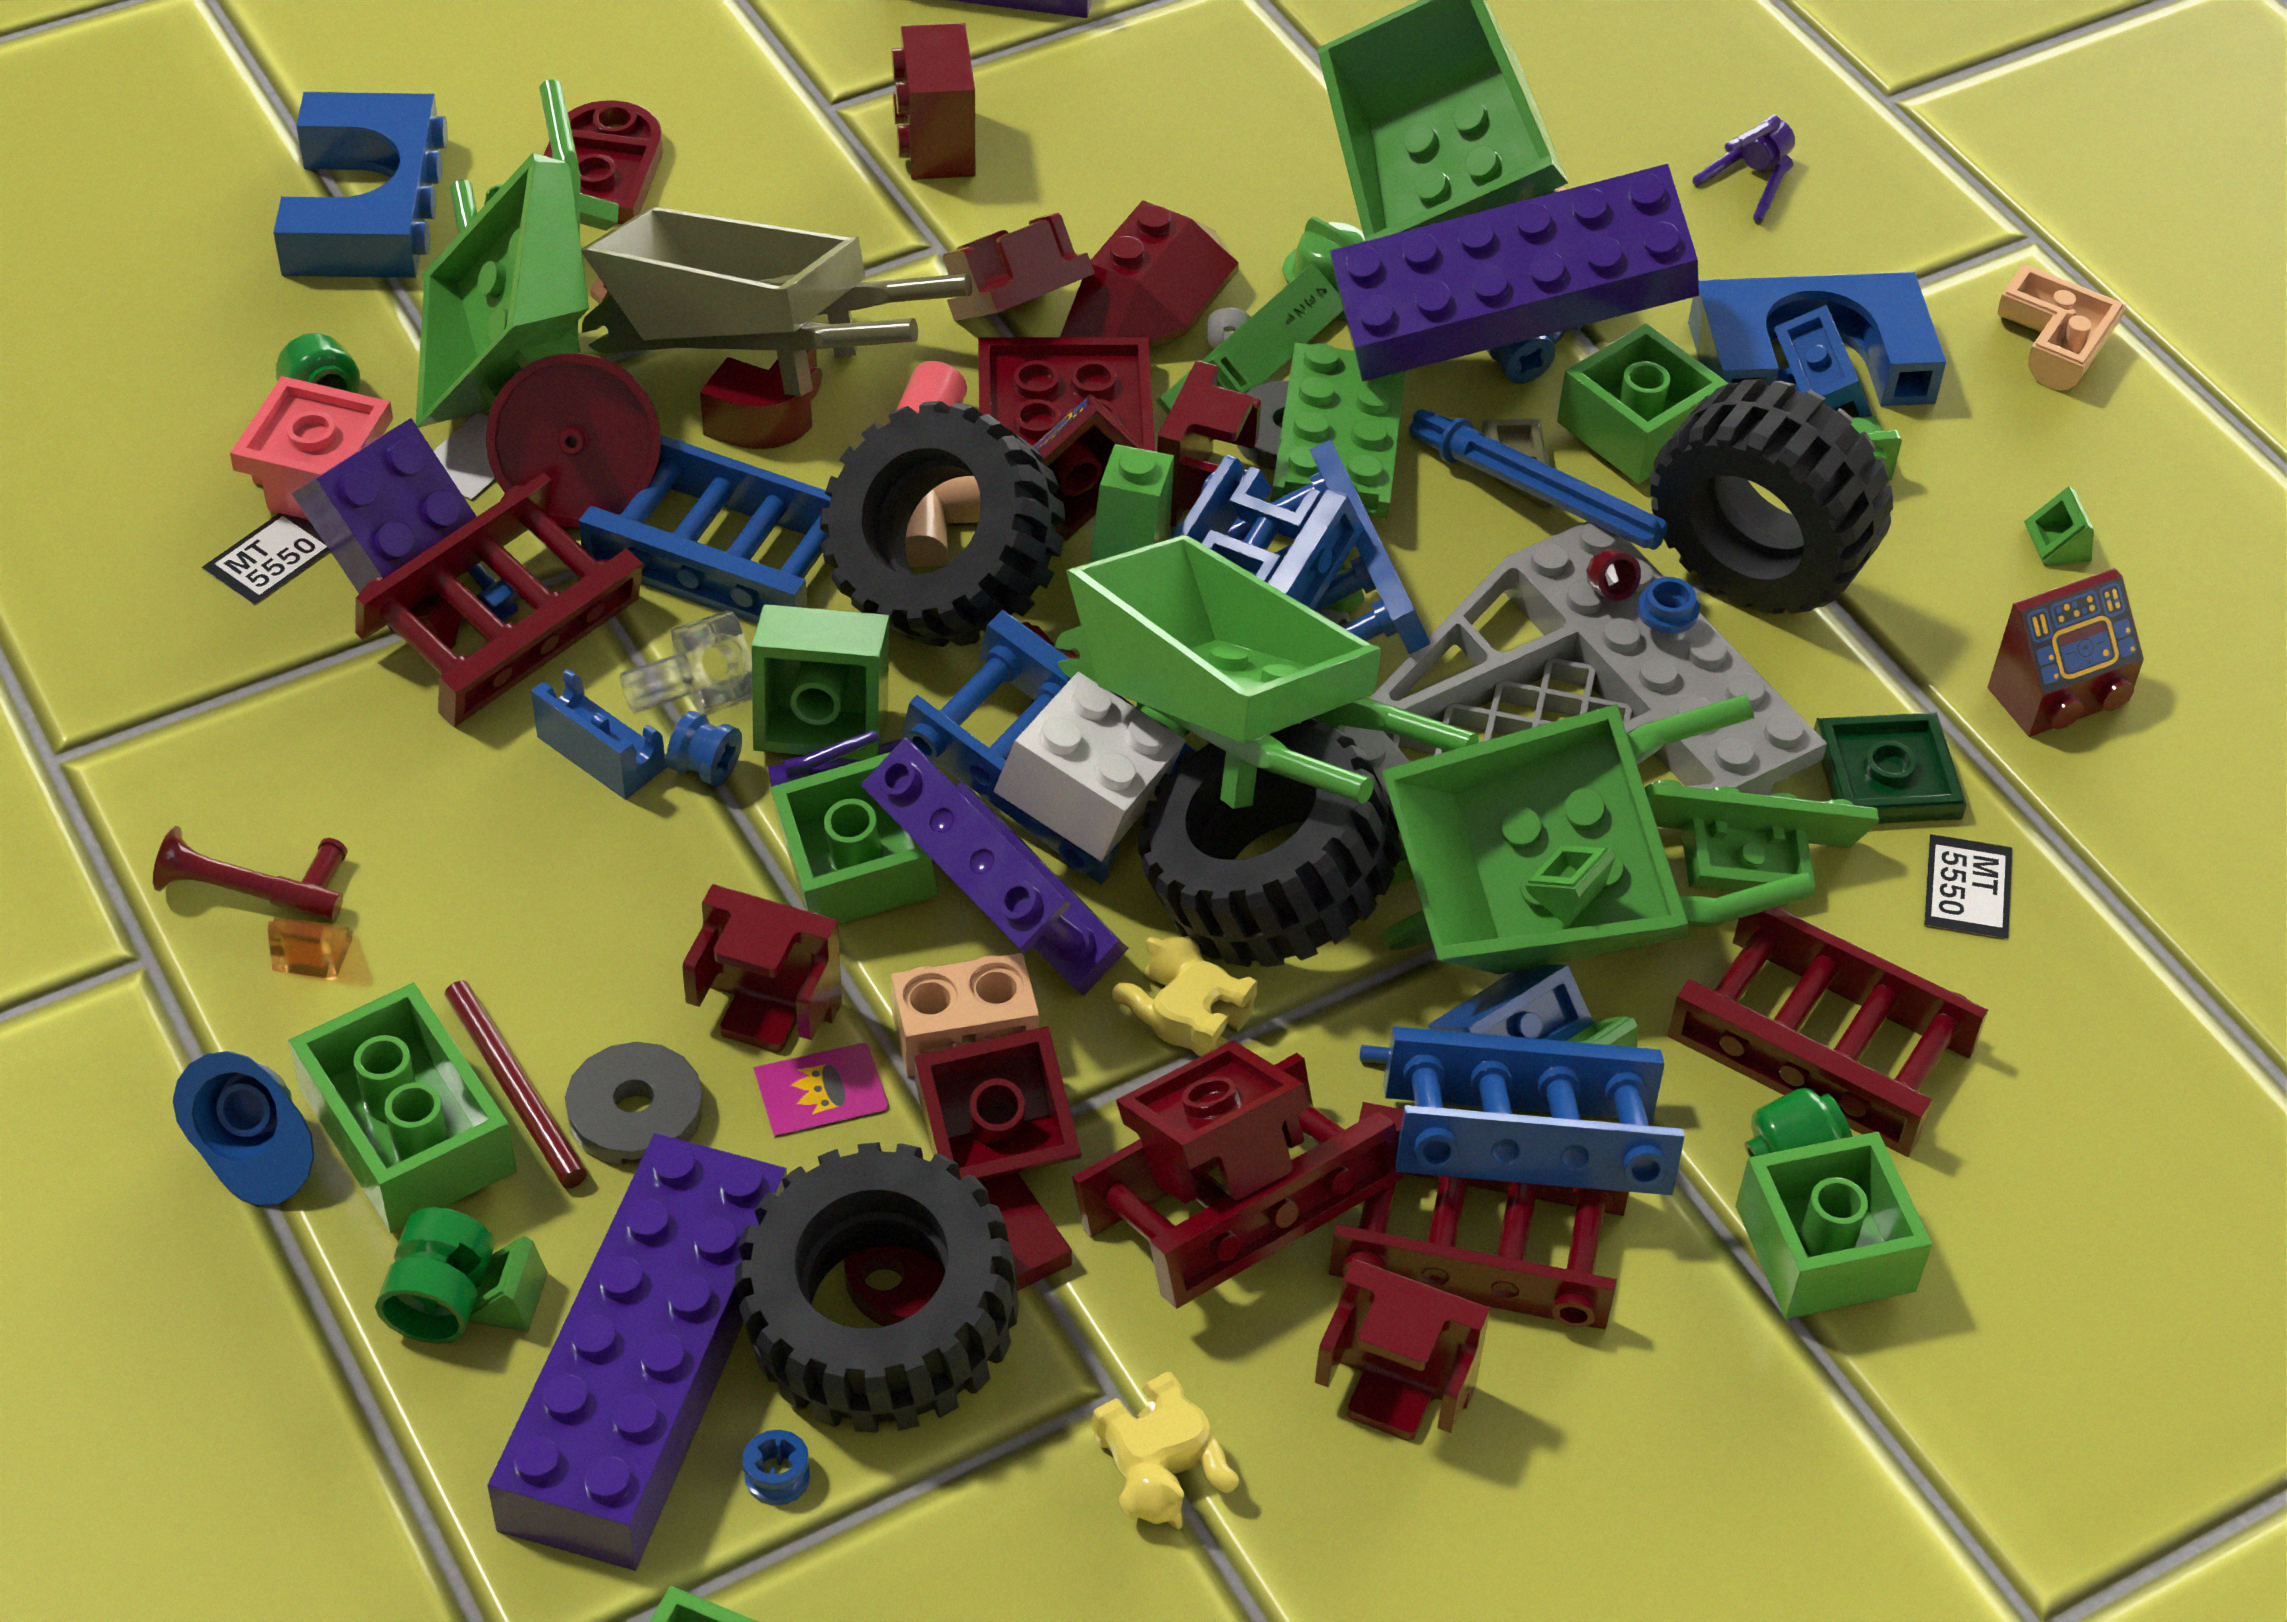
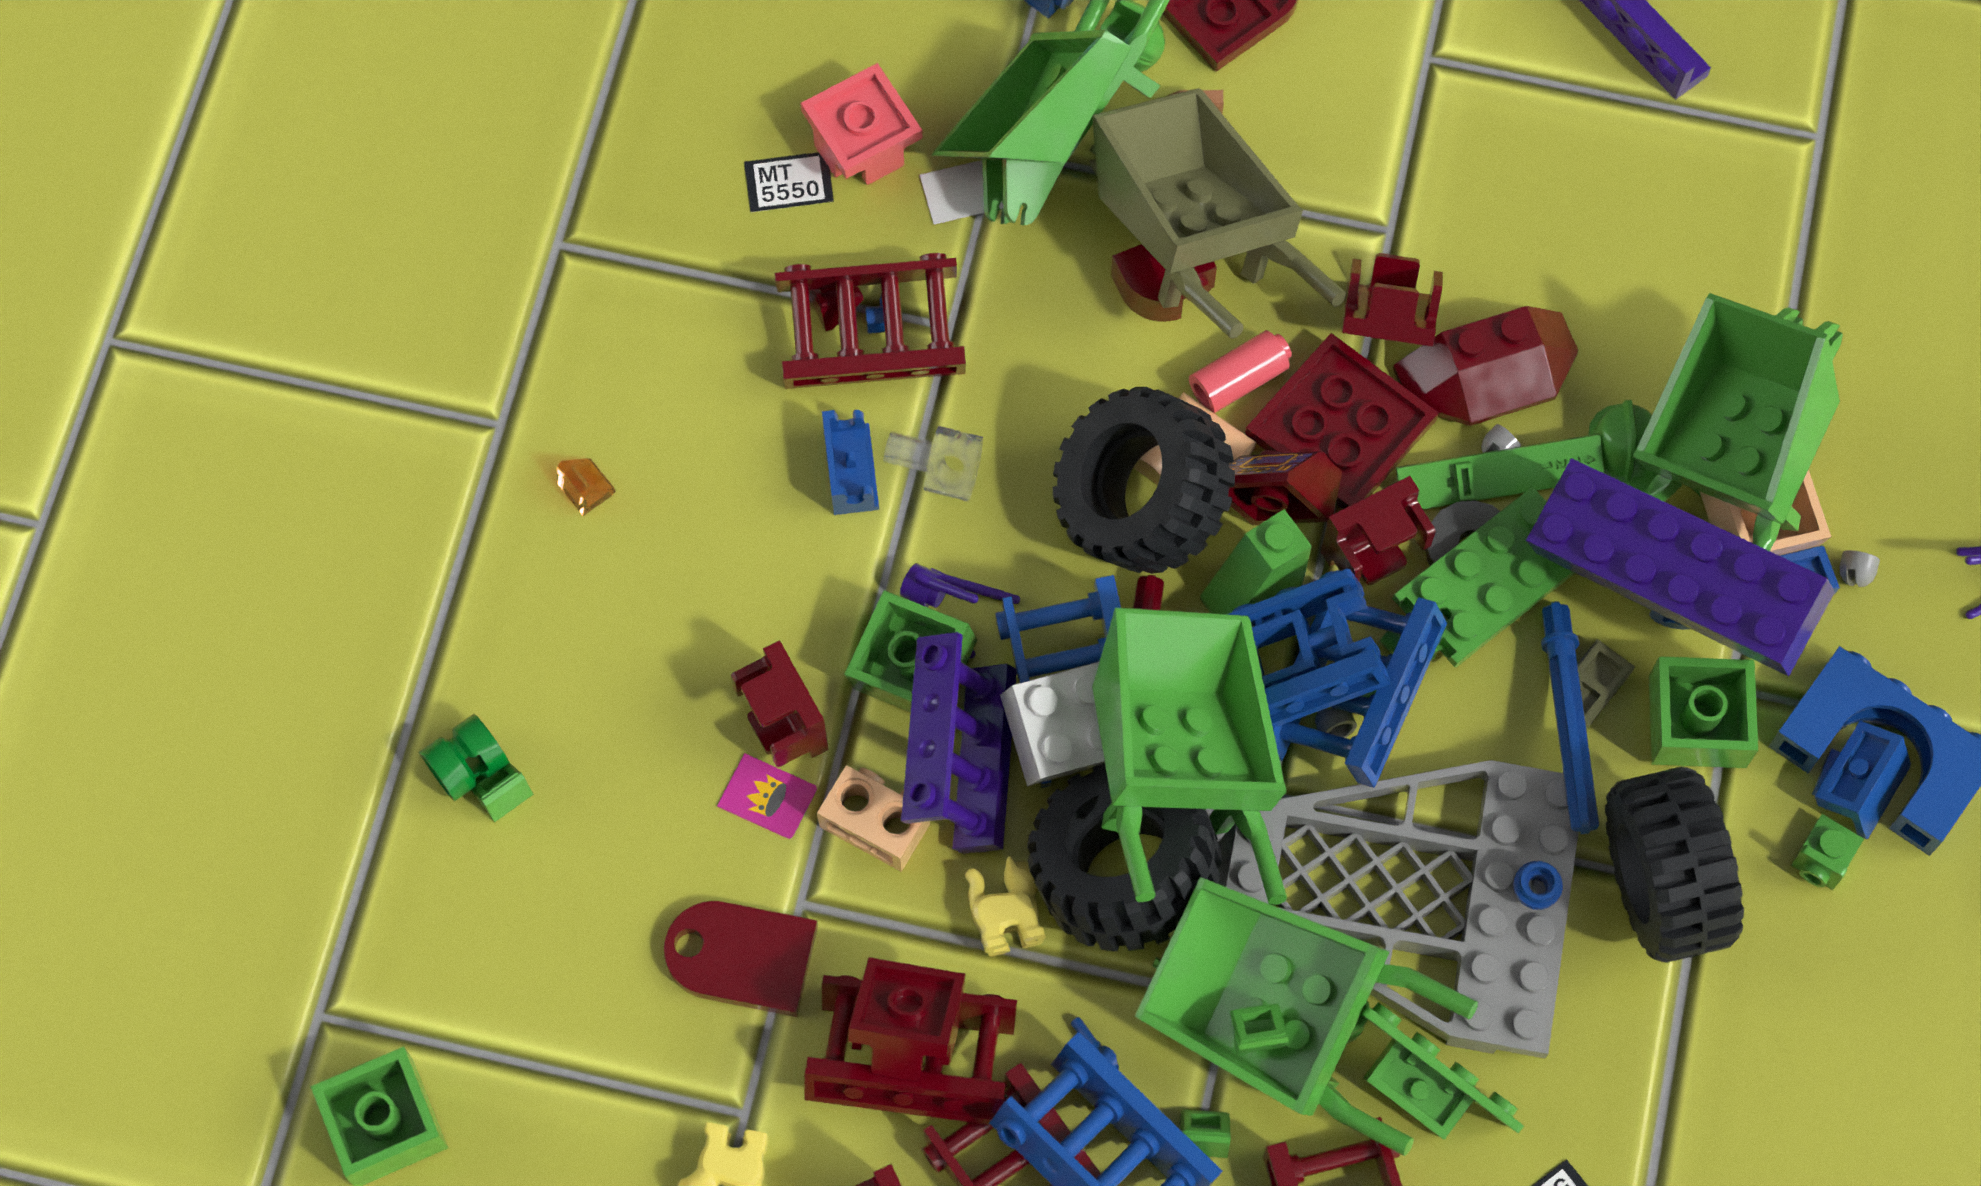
camera: 45 degrees right, 20 degrees up
dark red piece [153,826,348,922] -> none
blue piece [173,1051,314,1205] -> none
green head [276,333,361,394] -> none
bright green brick [288,982,517,1234] -> none
dark purple brick [291,418,477,593] -> none
dark red bar [444,980,587,1189] -> none
dark red piece [486,353,662,527] -> none
dark purple brick [487,1133,787,1571] -> none
dark grey tile [565,1042,703,1165] -> none
blue fence [579,435,831,624] -> none
blue wheel [666,711,742,787] -> none
black tyre [735,1142,1019,1433] -> none
blue bush [742,1430,810,1506] -> none
bright green brick [752,604,889,760] -> none
dark red brick [891,23,976,180] -> none
dark red slope [914,1026,1082,1182] -> none
blue panel [1428,964,1594,1041] -> none
dark red hinge [1586,549,1641,601] -> none
dark green tile [1814,712,1967,824] -> none
slope [1987,568,2144,737] -> none
bright green slope [2024,486,2094,566] -> none

